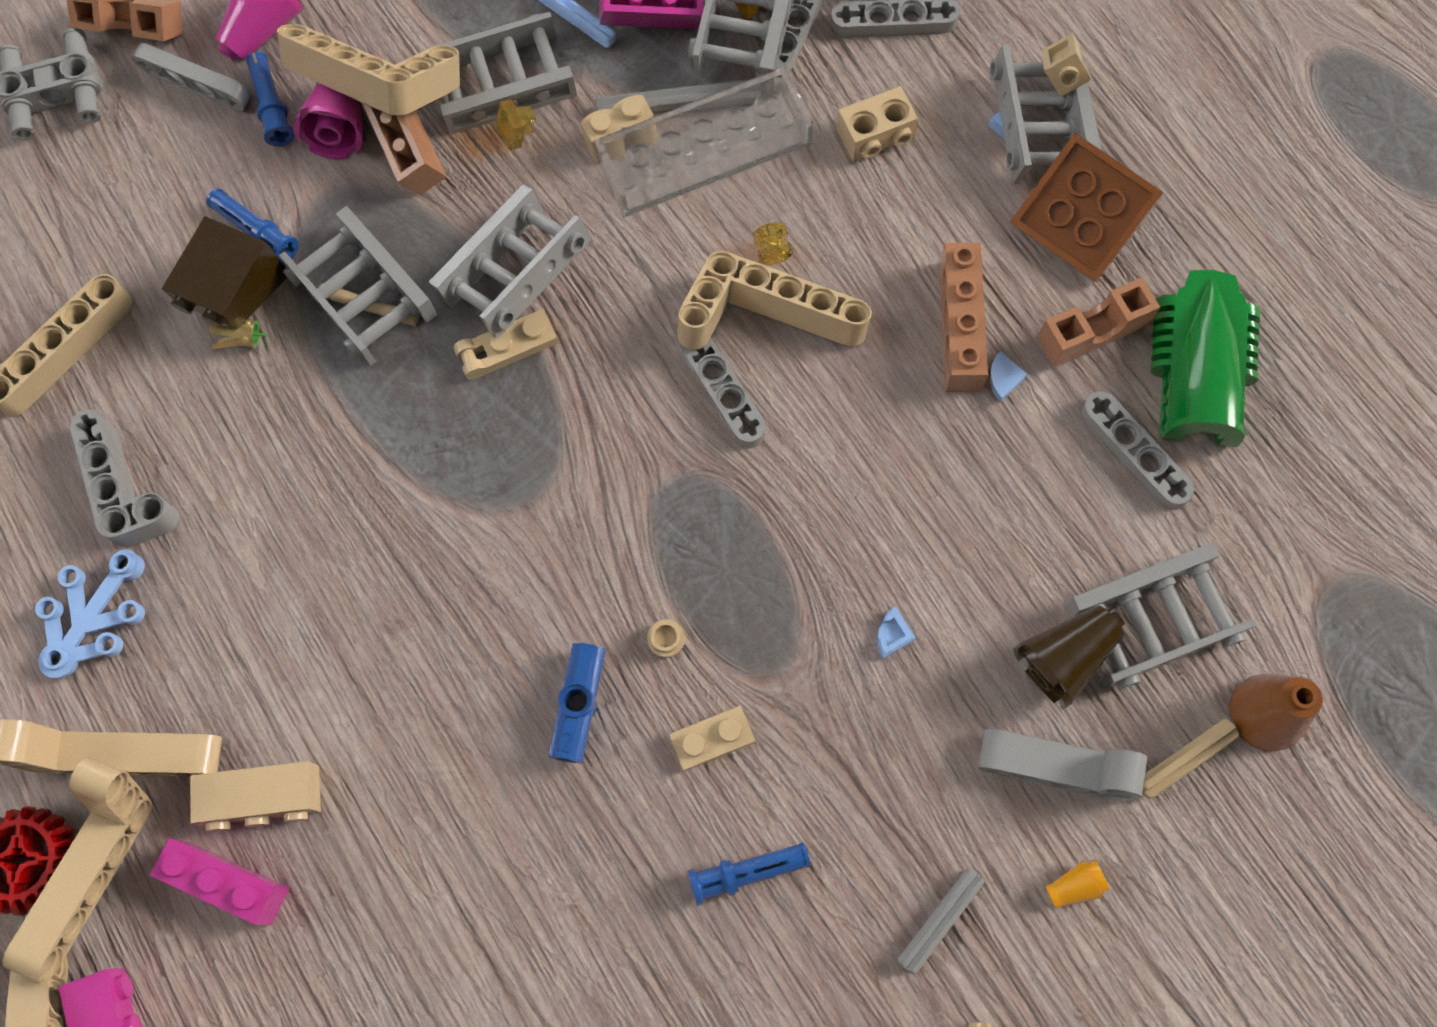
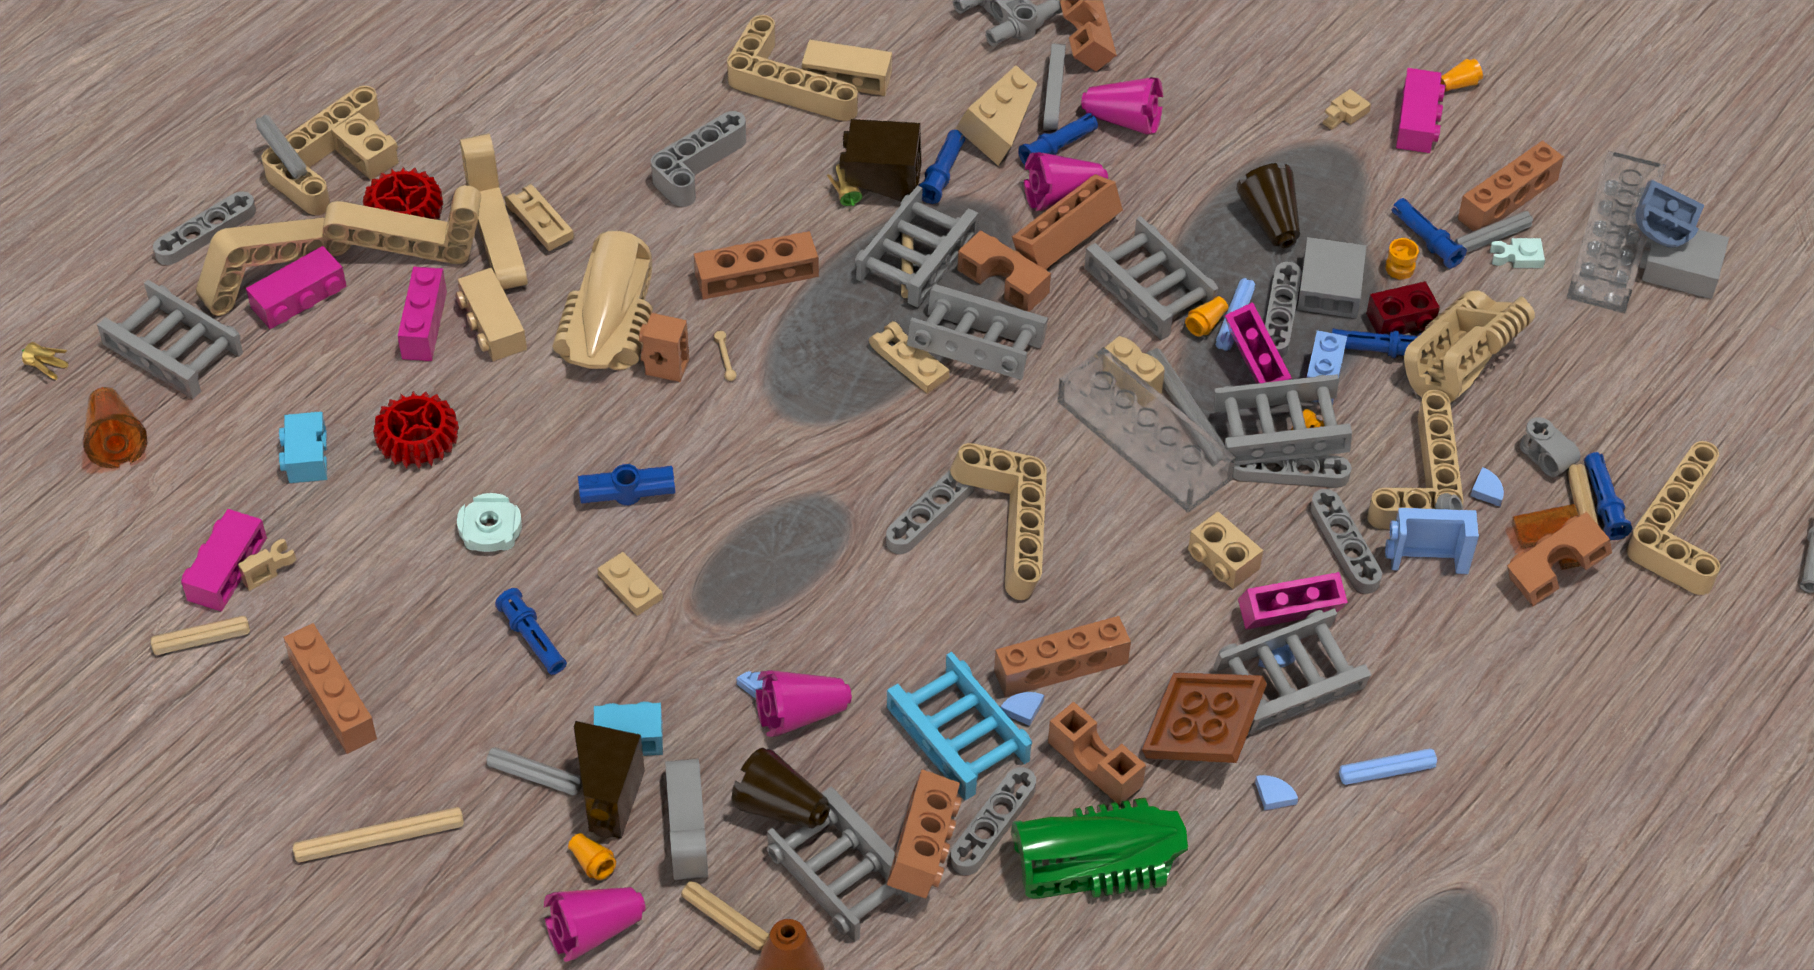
camera: 65 degrees right, 20 degrees down
light blue plant [35,550,145,679] -> none
tan beam [277,24,460,115] -> none
clear yellow tile [496,99,536,150] -> none
tan plate [647,620,685,658] -> none
clear yellow wheel [753,222,793,265] -> none
tan bracket [1041,33,1091,96] -> none
none -> red gear [373,391,459,469]
none -> light aqua plate [457,493,522,552]
none -> tan plate [505,184,574,251]
none -> dark pink cone [544,887,646,962]
none -> tan connector [552,231,653,370]
none -> dark brown slope [573,721,645,839]
none -> medium azure brick [594,702,663,756]
none -> nougat brick [639,313,690,382]
none -> nougat brick [694,231,819,299]
none -> tan hinge [714,331,737,381]
none -> dark pink cone [756,670,852,737]
none -> tan brick [802,40,892,96]
none -> medium azure fence [887,652,1032,801]
none -> nougat brick [887,769,962,899]
none -> tan wedge [956,65,1037,166]
none -> nougat arch [957,230,1051,312]
none -> light orange cone [1185,296,1229,337]
none -> dark pink brick [1238,572,1348,630]
none -> light blue tile [1255,775,1298,810]
none -> light blue axle [1339,748,1437,785]

